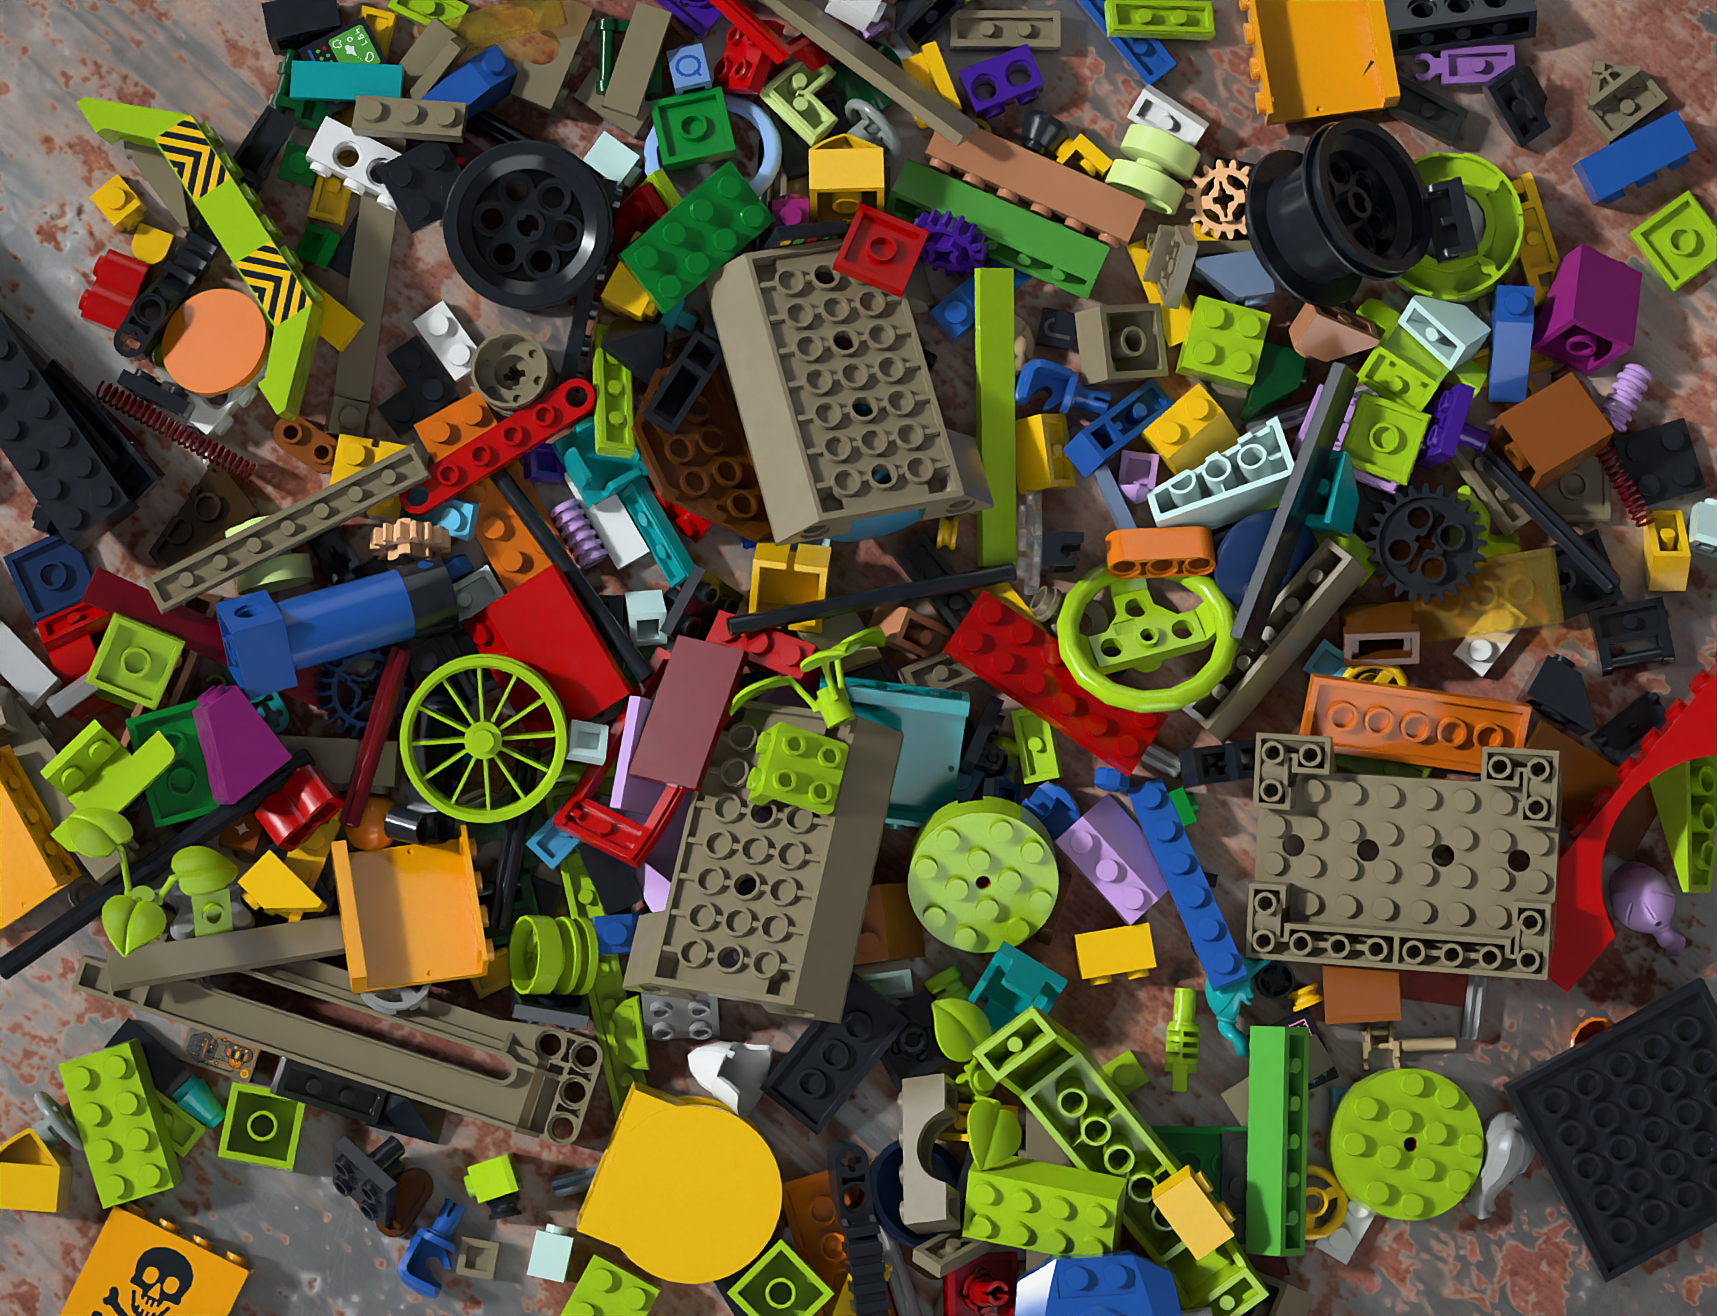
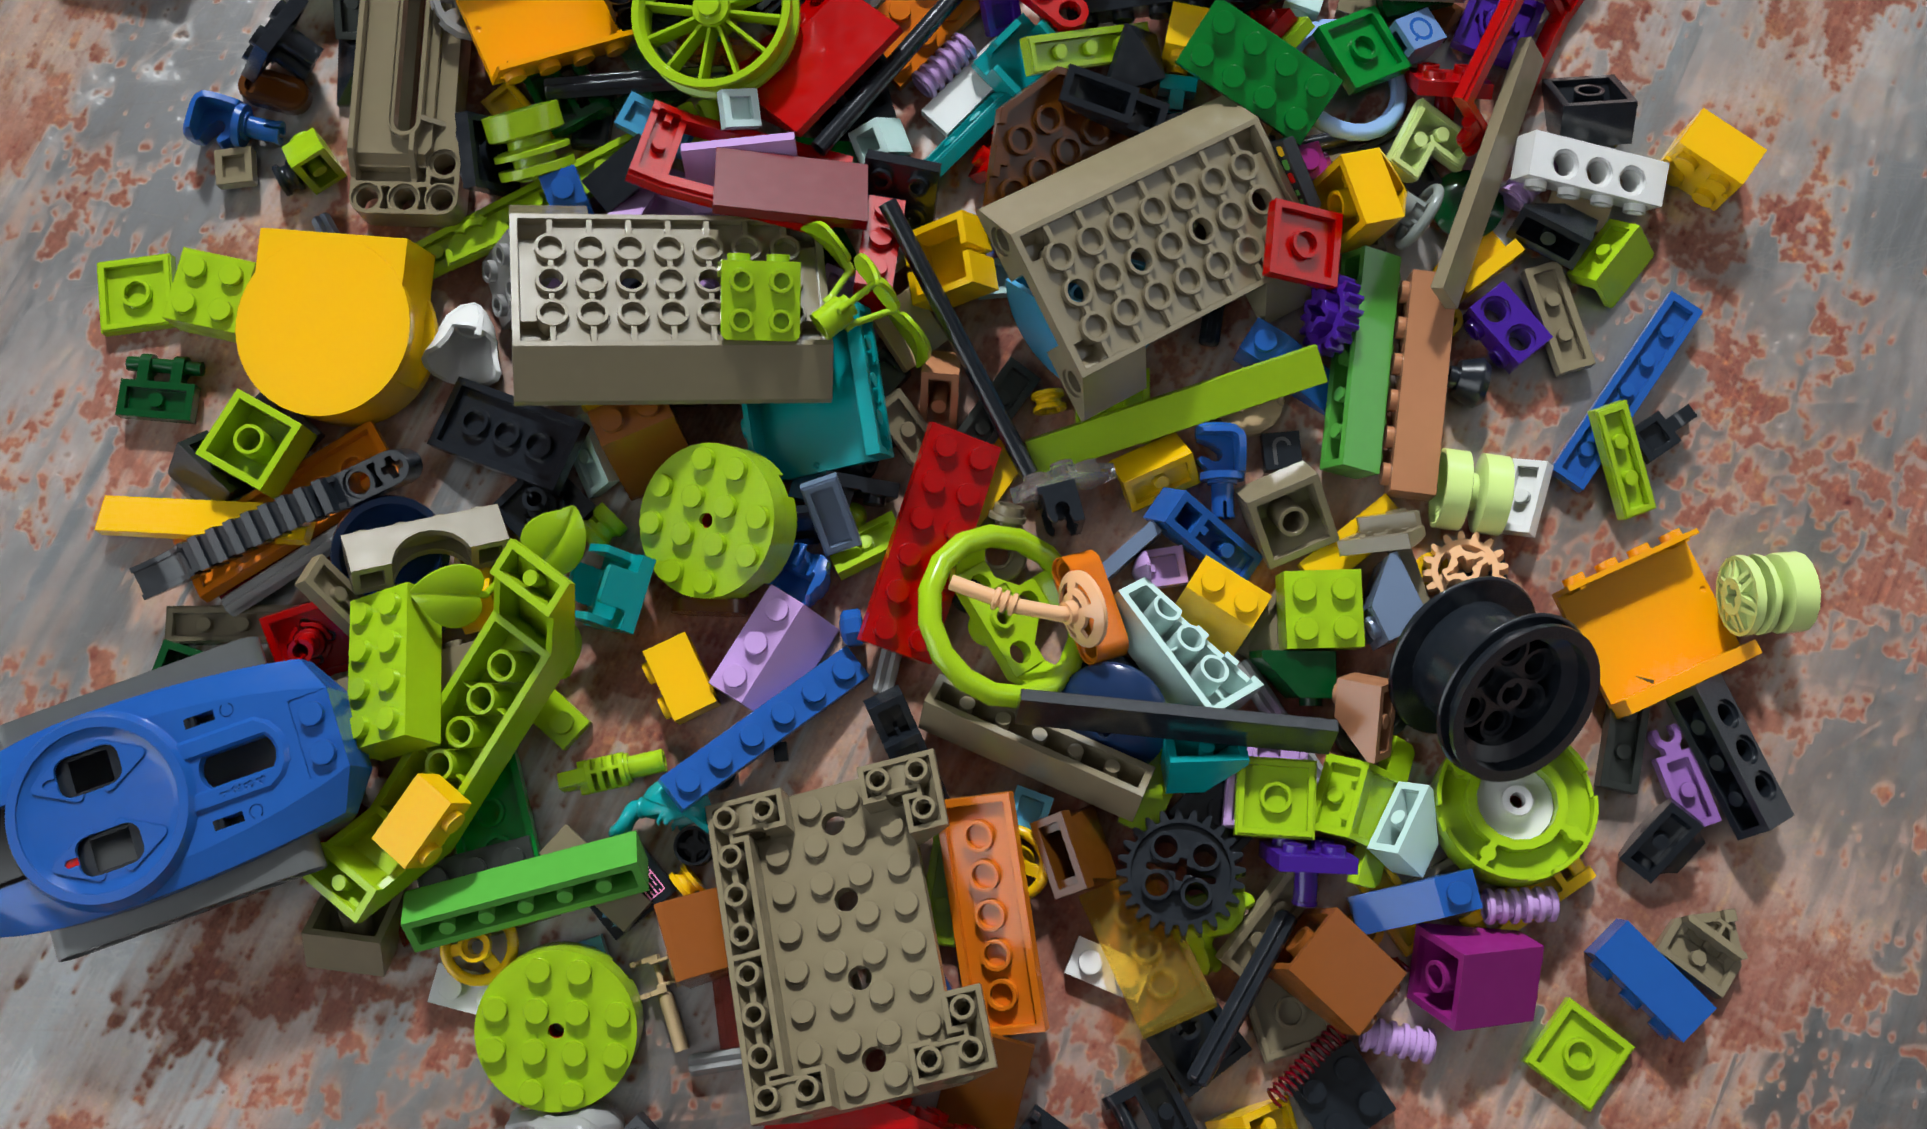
camera: 75 degrees right, 5 degrees down
light aqua brick [527,1223,576,1283] -> none
yellow bracket [1055,133,1113,180] -> none
green plate [1168,787,1200,828] -> none
black hinge [1424,176,1478,265] -> none
black slope [1516,654,1596,737] -> none
none -> sand blue tile [800,472,862,557]
none -> light nougat dish [948,570,1108,648]
none -> lavender piece [1480,886,1560,925]

